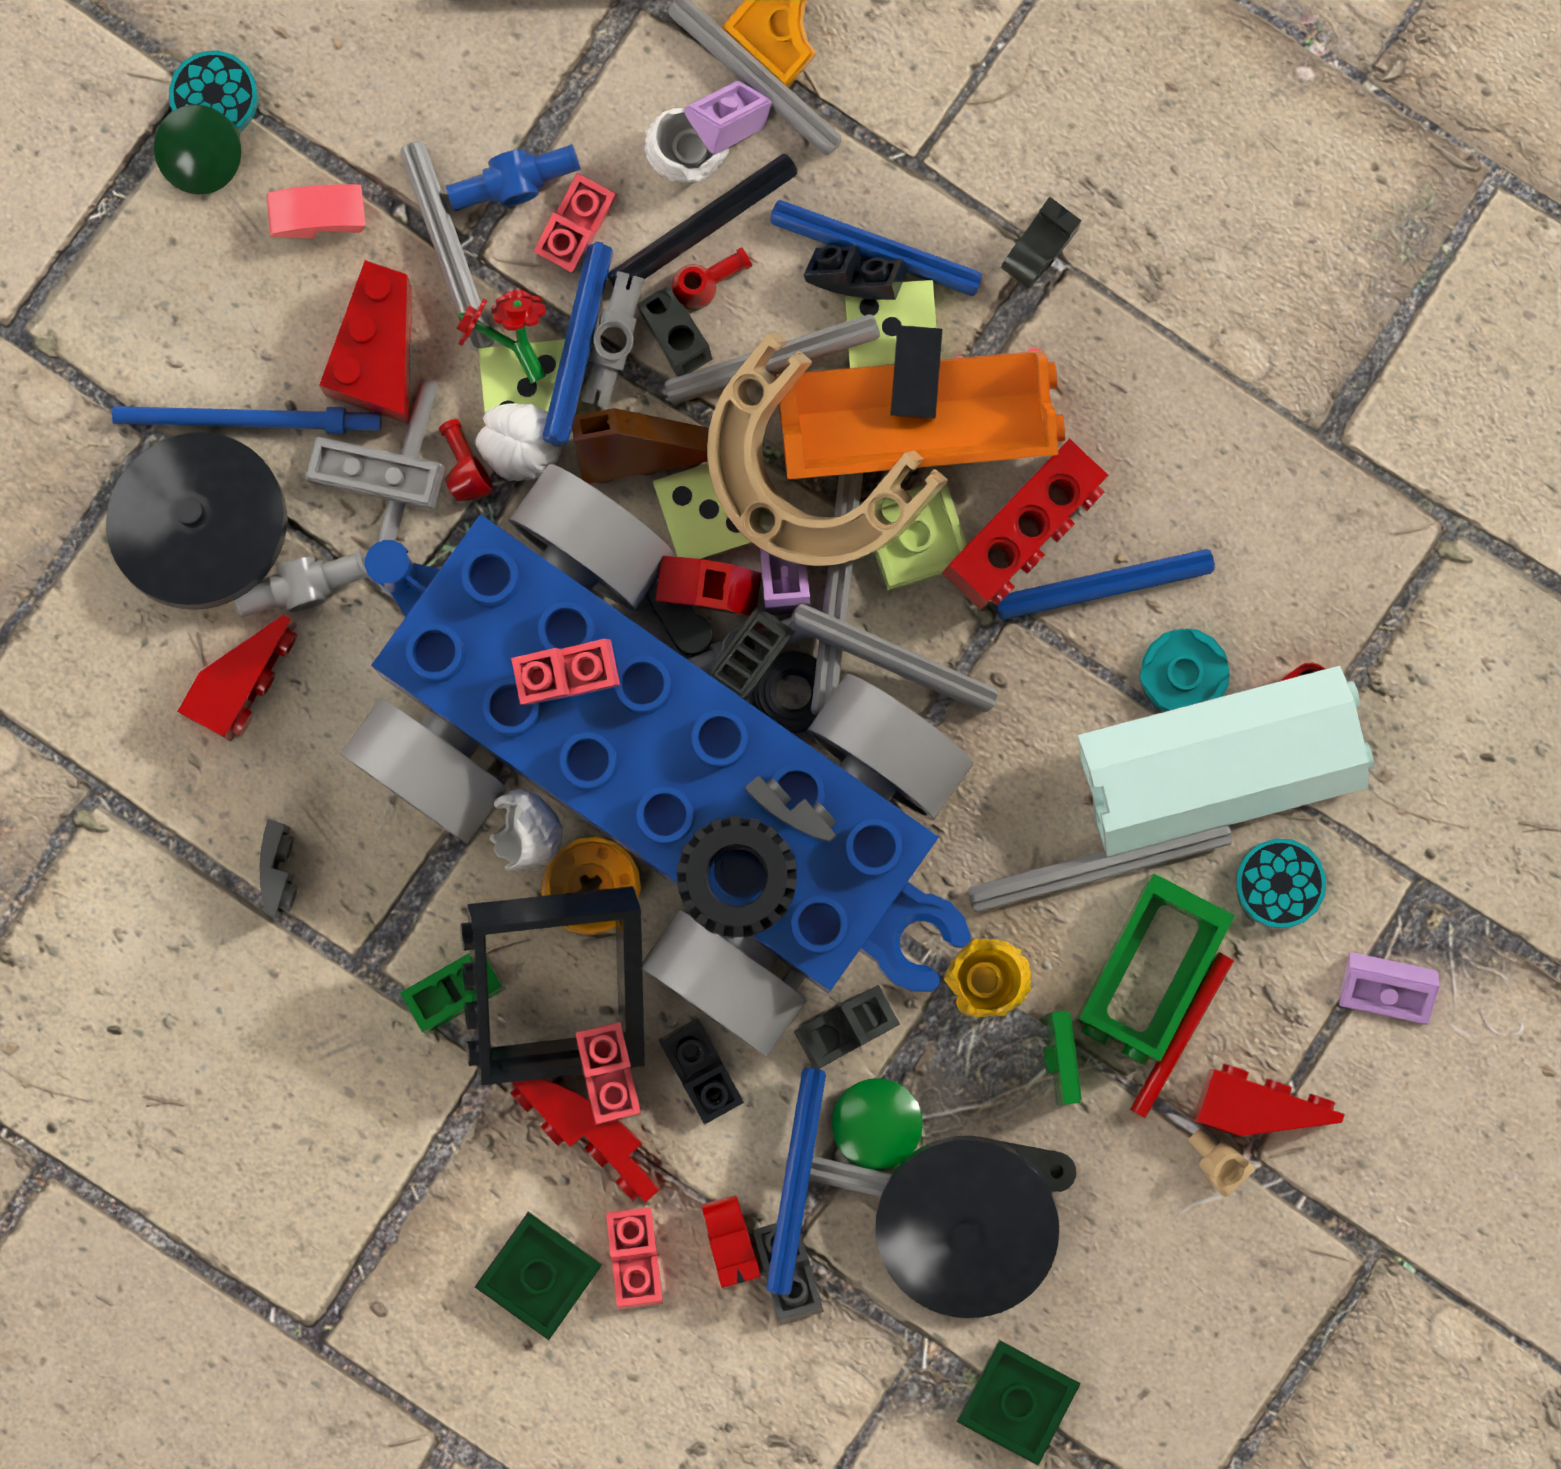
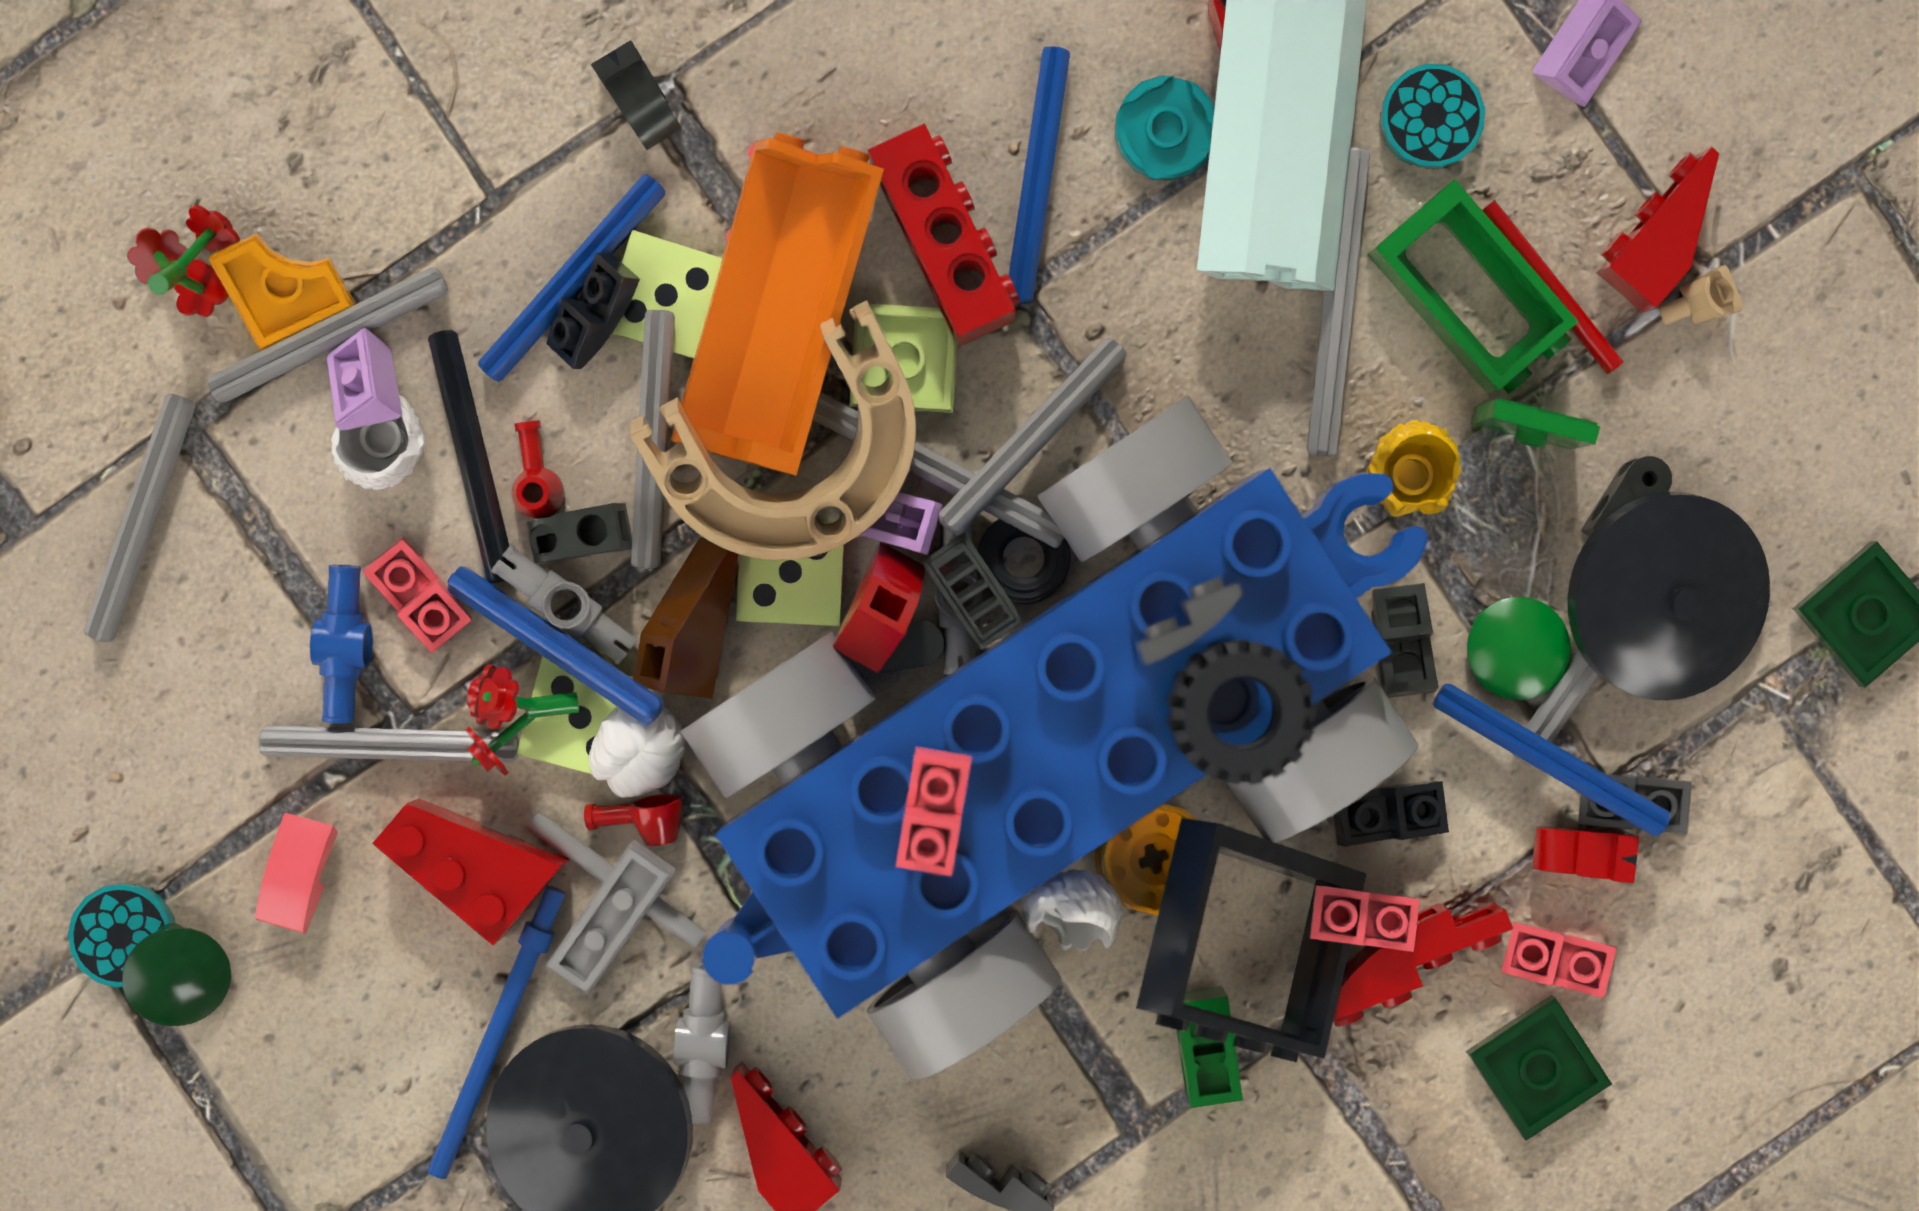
camera: 65 degrees left, 5 degrees up
black tile [890,325,943,419] -> none

